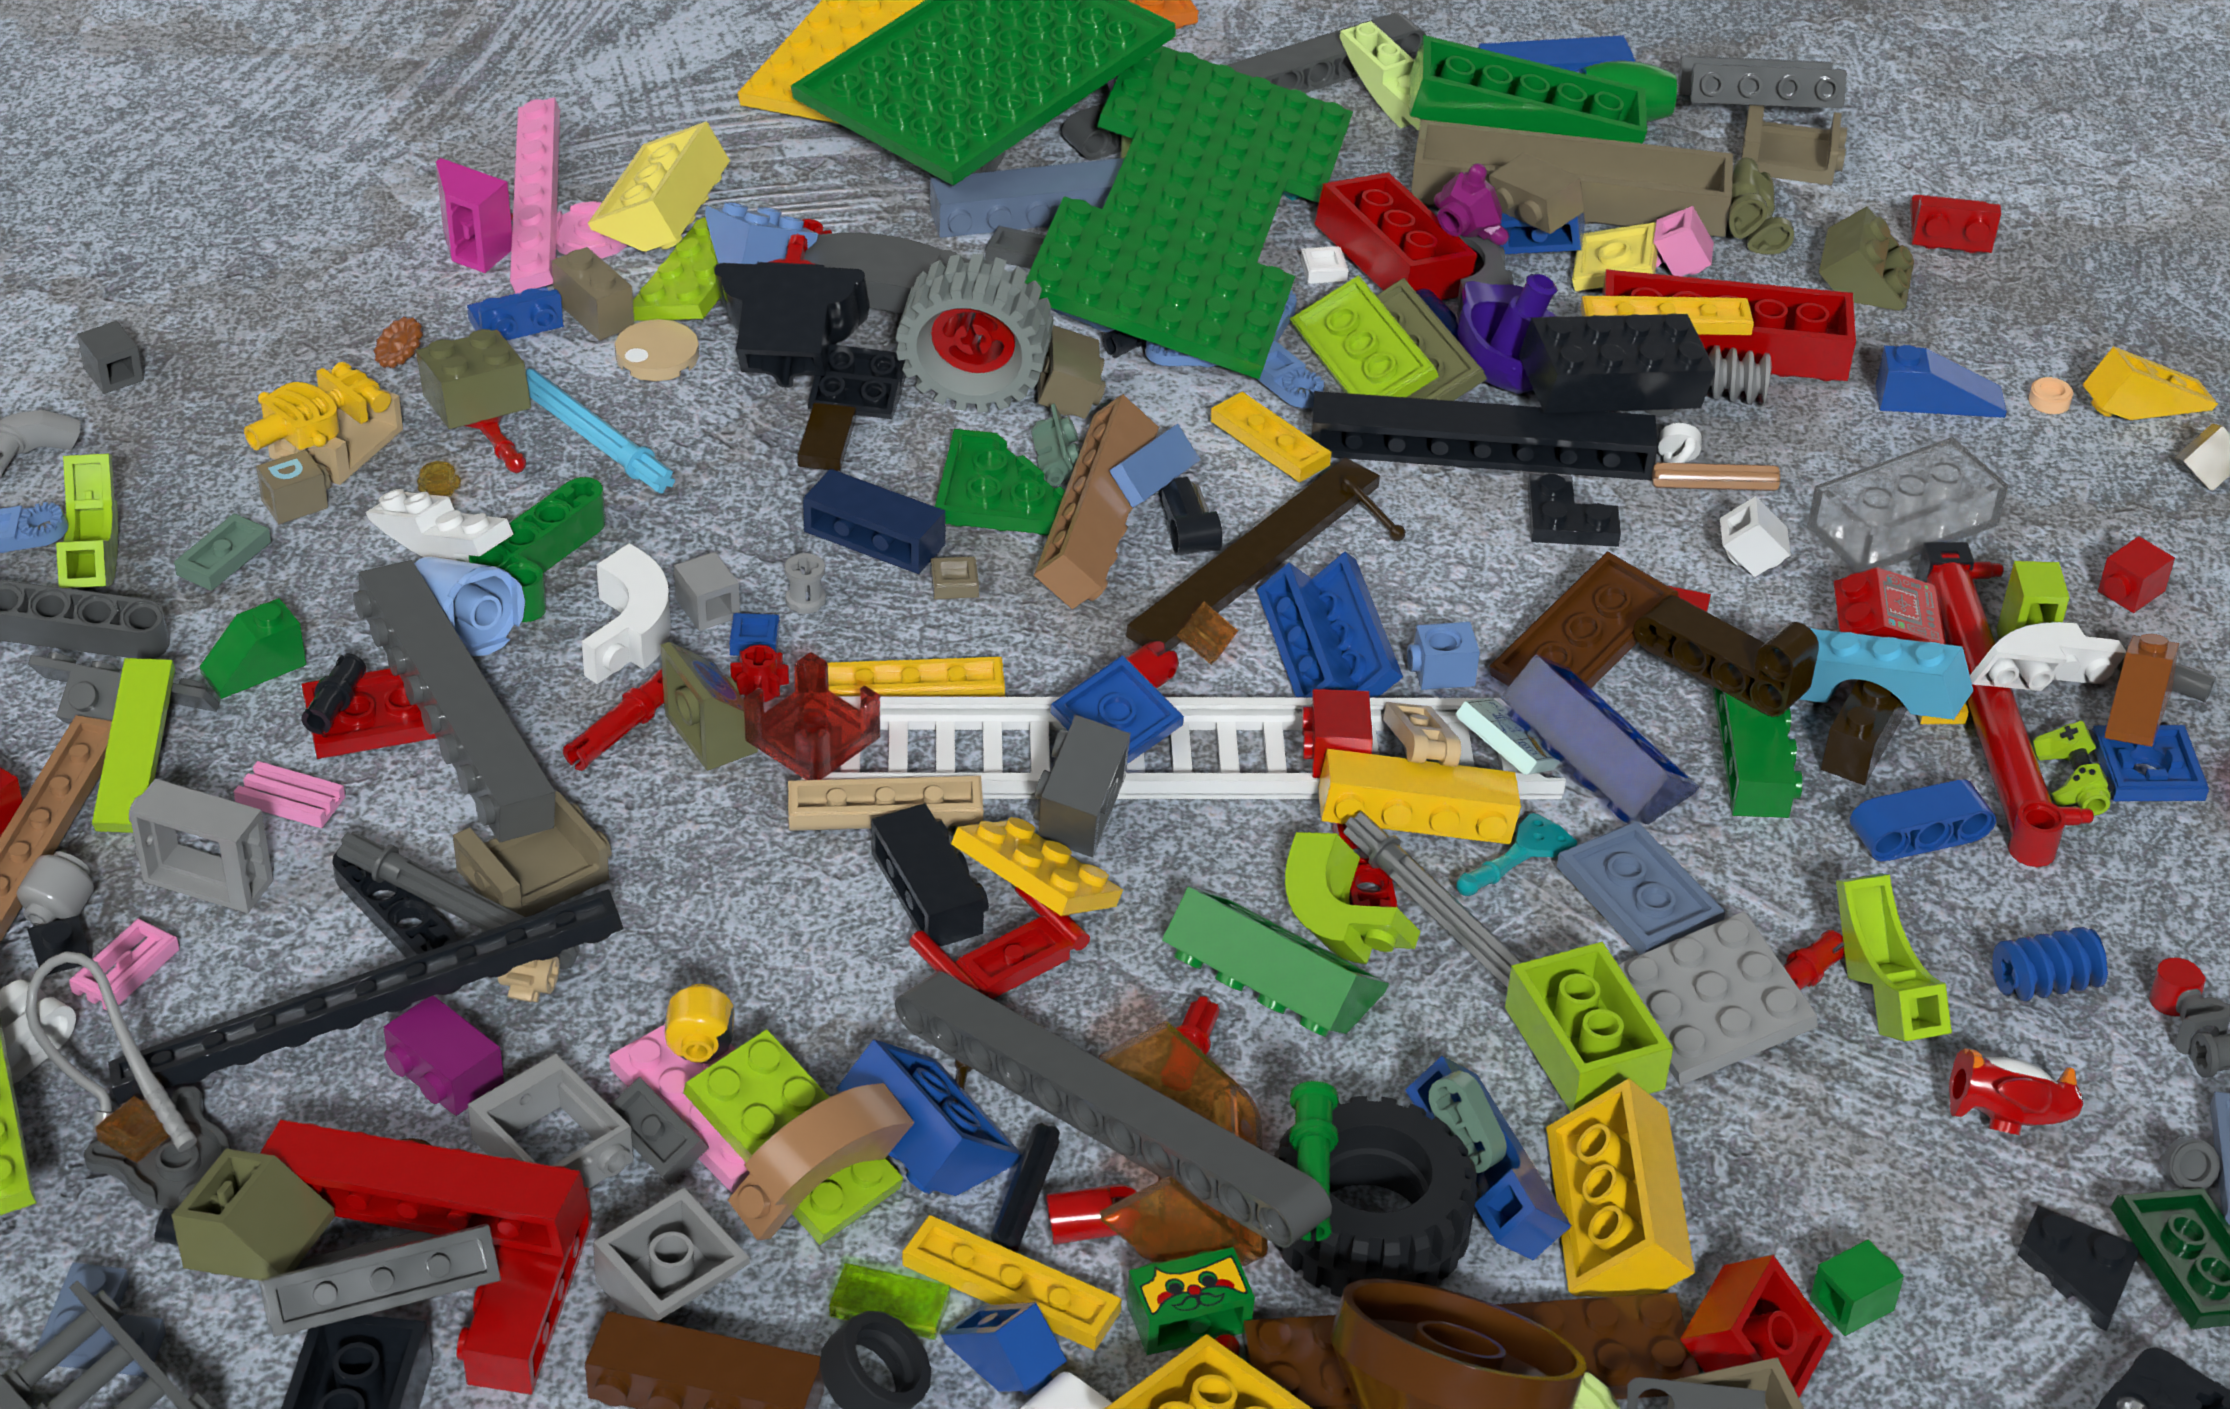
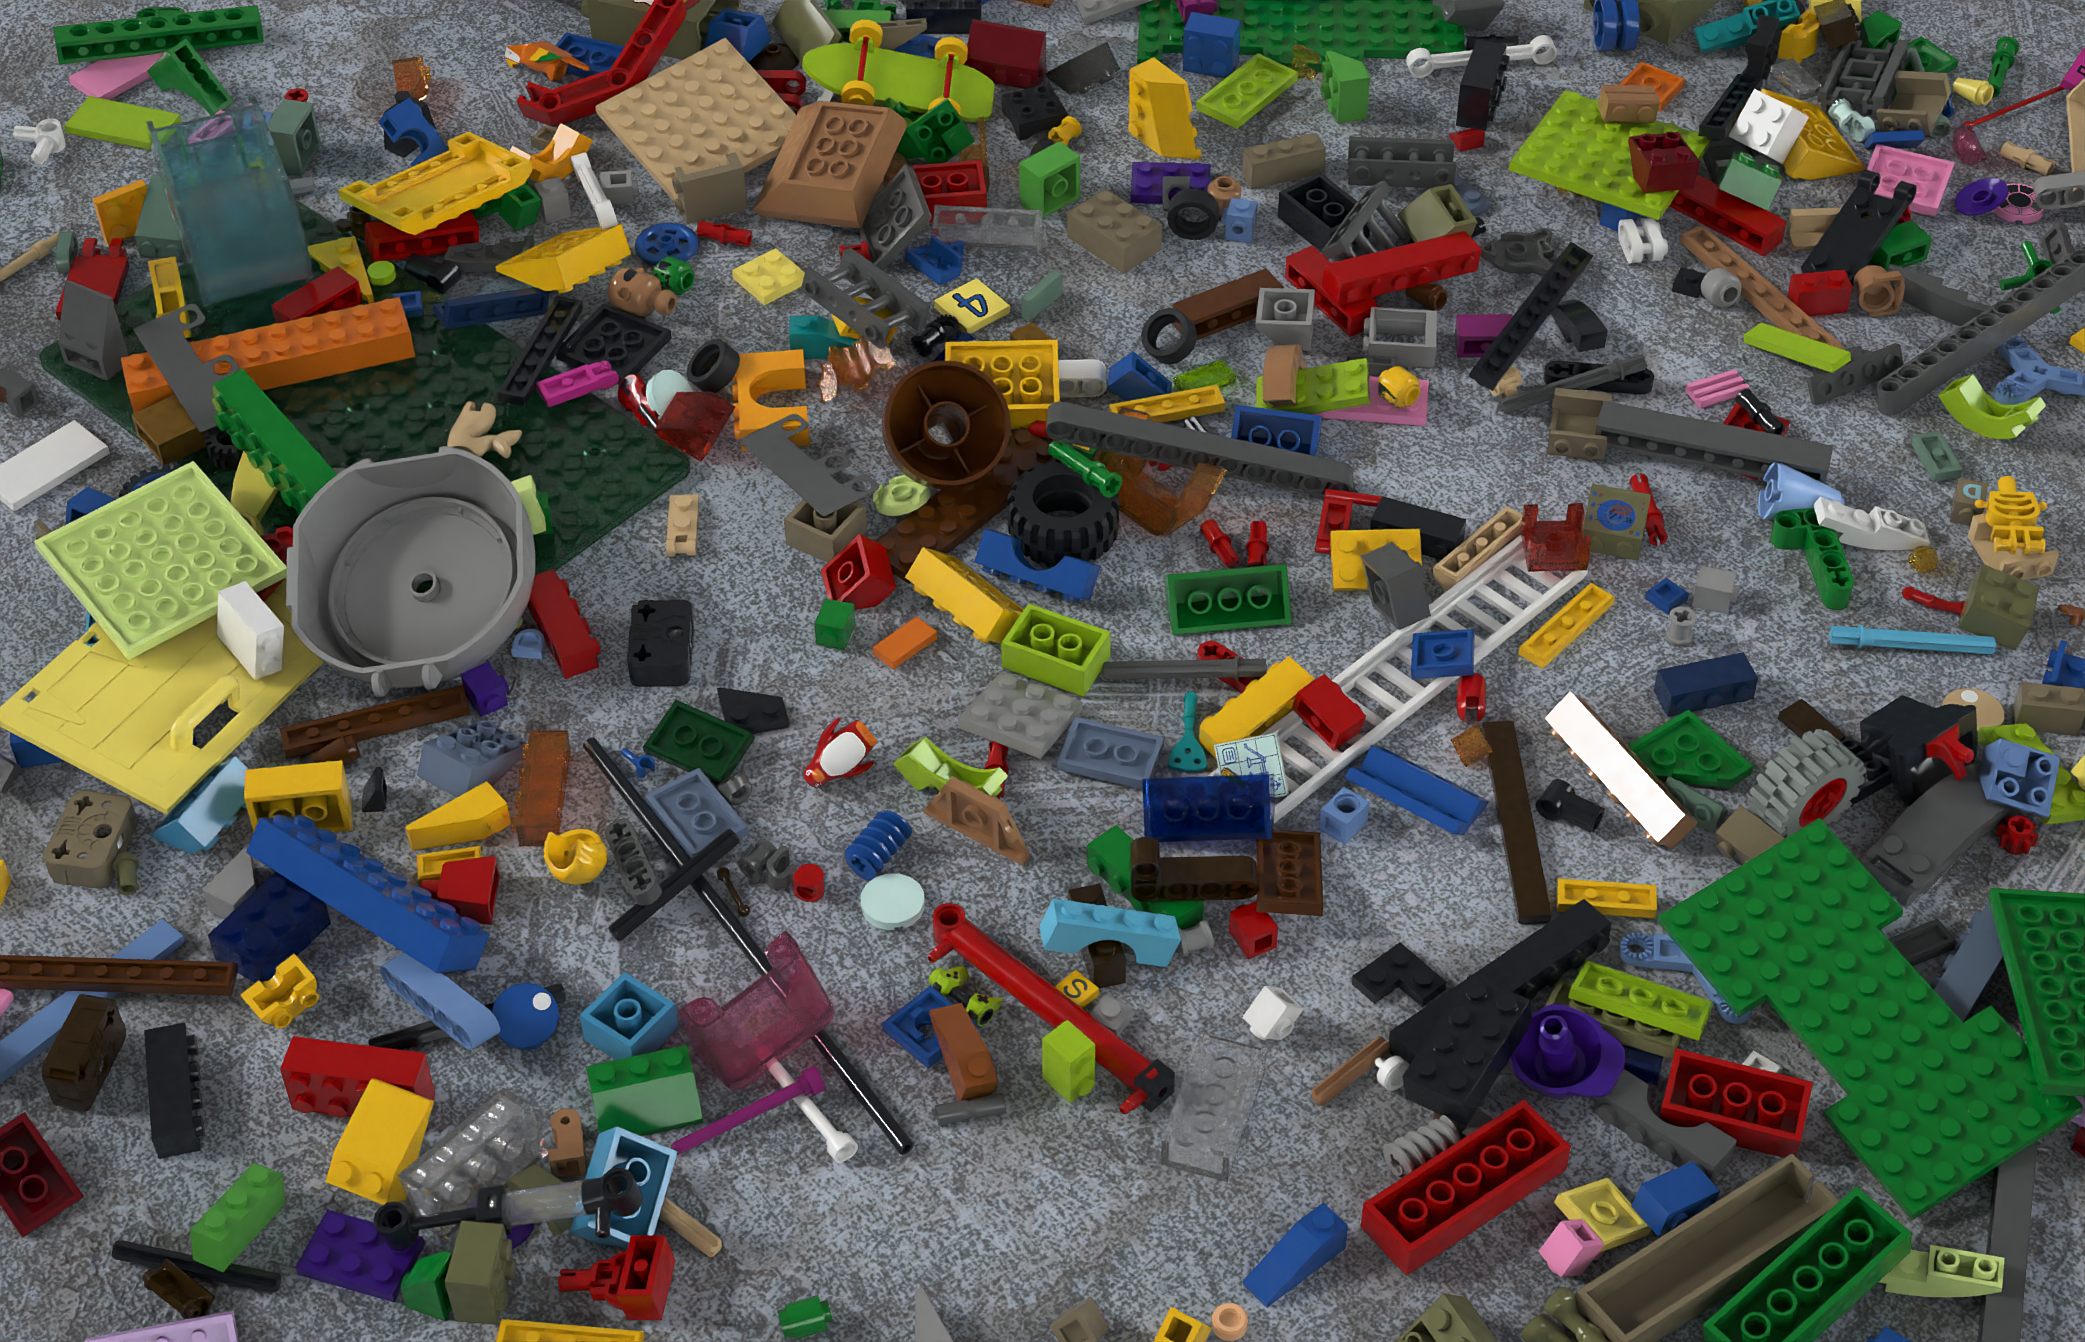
camera: 140 degrees right, 5 degrees up
light grey piece [25,952,197,1152] -> none
bright pink tile [69,918,180,1010] -> none
clear orange tile [95,1096,170,1163] -> none
light grey window [129,778,273,913] -> none
green slope [199,598,306,699] -> none
white arch [581,543,671,684] -> none
red gear [730,645,789,703] -> none
dark tan tile [931,556,979,600] -> none
medium blue tile [1109,424,1201,507] -> none
lime arch [1285,832,1421,964] -> none
dark brown hinge [1341,474,1406,542] -> none
tan plate [1383,702,1461,767] -> none
sand green beam [1429,1071,1507,1173] -> none
magenta rock [1434,163,1509,246] -> none
dark tan brick [1489,153,1584,234] -> none
yellow tile [1580,296,1754,335] -> none
red slope [1834,567,1946,644] -> none
blue beam [1850,779,1996,862] -> none
white slope [1970,622,2126,691] -> none
red brick [2098,536,2175,613] -> none
none -> light aqua tile [861,873,925,930]
none -> orange tile [872,616,938,670]
none -> medium nougat wing [923,777,1031,866]
none -> red axle [1246,520,1269,567]
none -> black slope [1551,299,1607,352]

